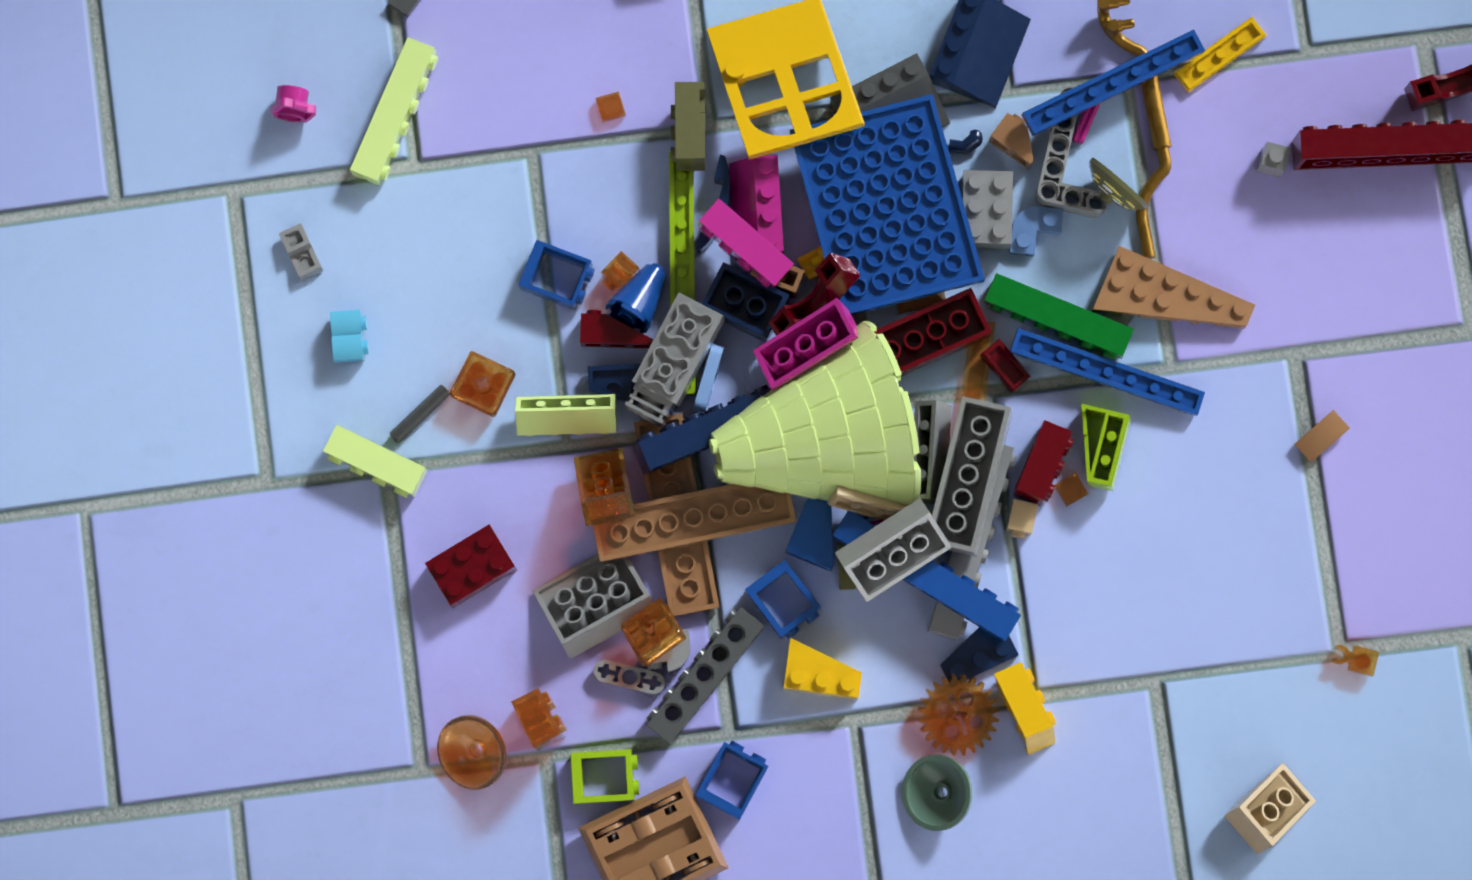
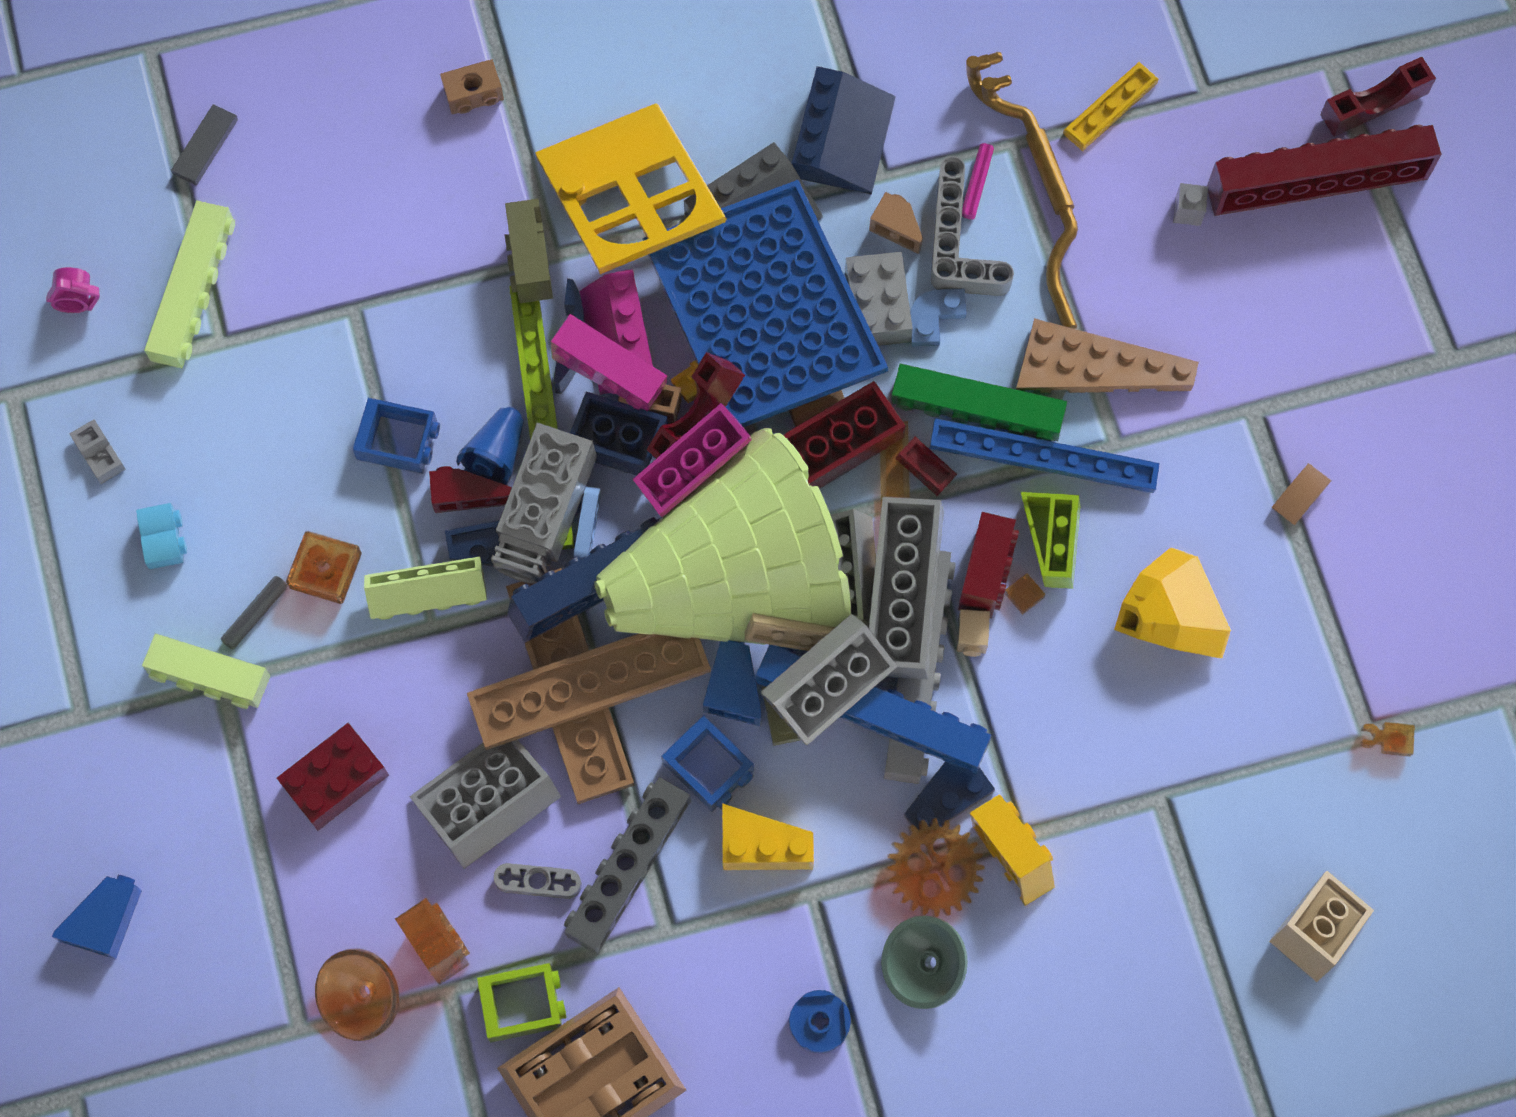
camera: 10 degrees left, 10 degrees down
clear orange brick [574,448,635,526] -> none
clear orange tile [596,91,626,123] -> none
clear orange brick [601,251,640,291] -> none
clear orange brick [621,598,686,667] -> none
light grey brick [641,629,691,673] -> none
blue window [695,740,769,820] -> none
dark blue arm [948,129,983,154] -> none
blue plate [1021,29,1205,136] -> none
olive dish [1089,157,1148,211] -> none
none -> blue slope [52,874,142,959]
none -> blue plate [789,990,851,1053]
none -> yellow brick [1114,548,1231,658]

